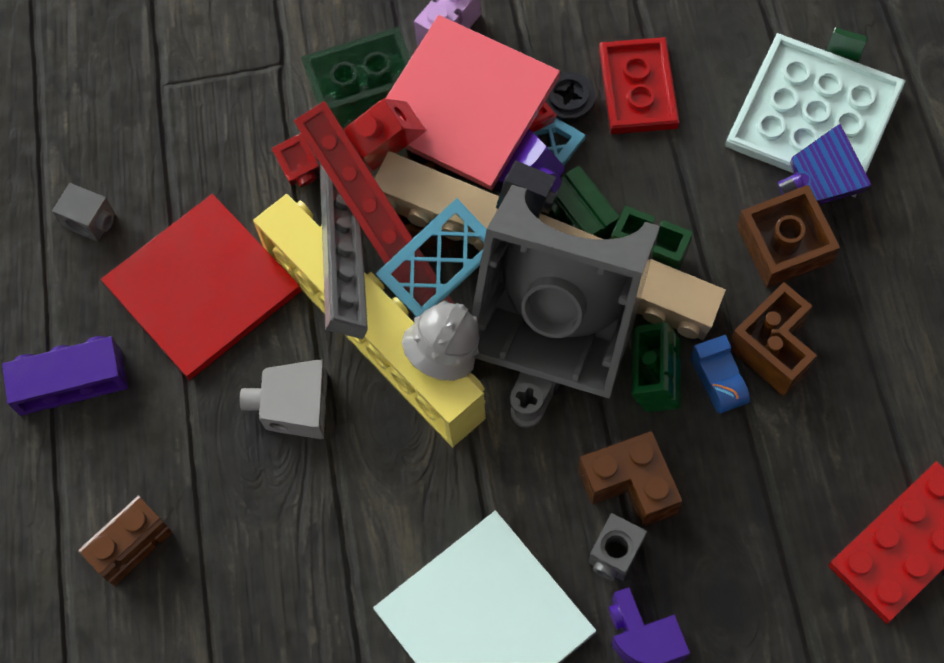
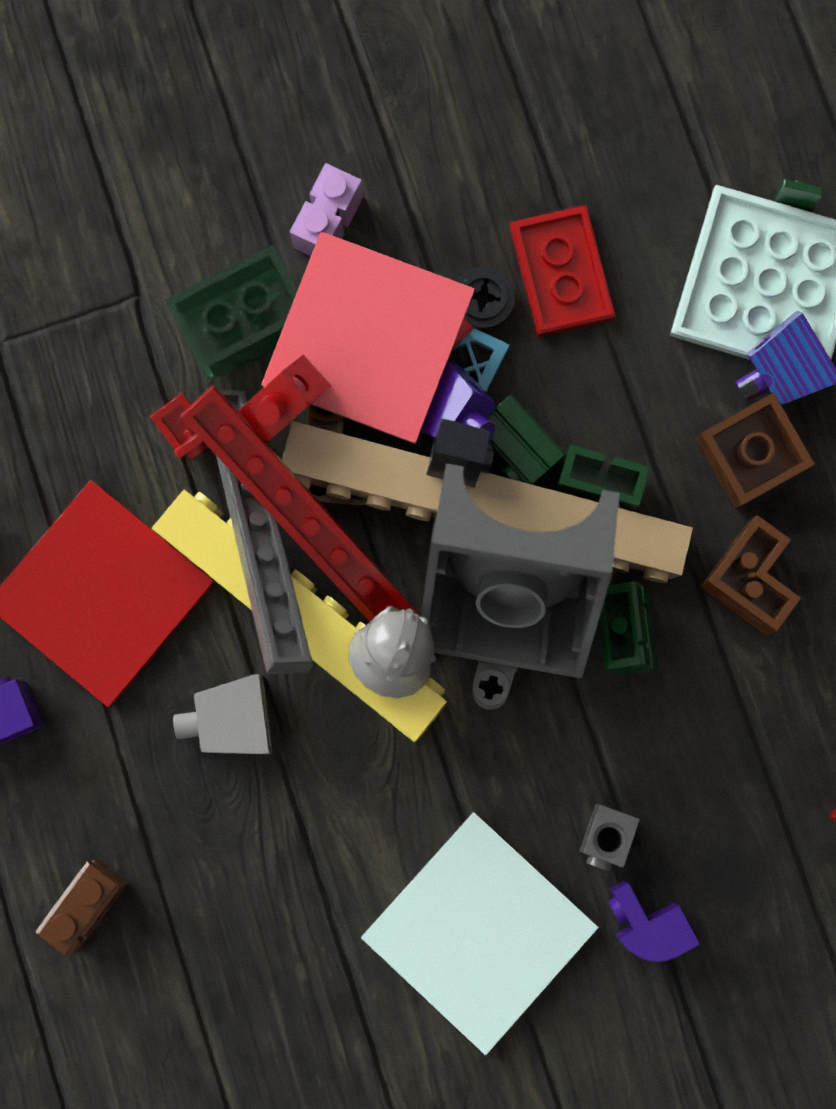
camera: 10 degrees left, 15 degrees up
medium azure window [376,198,486,318] -> none
reddish brown brick [578,431,683,527] -> none
blue leg [690,335,750,414] -> none

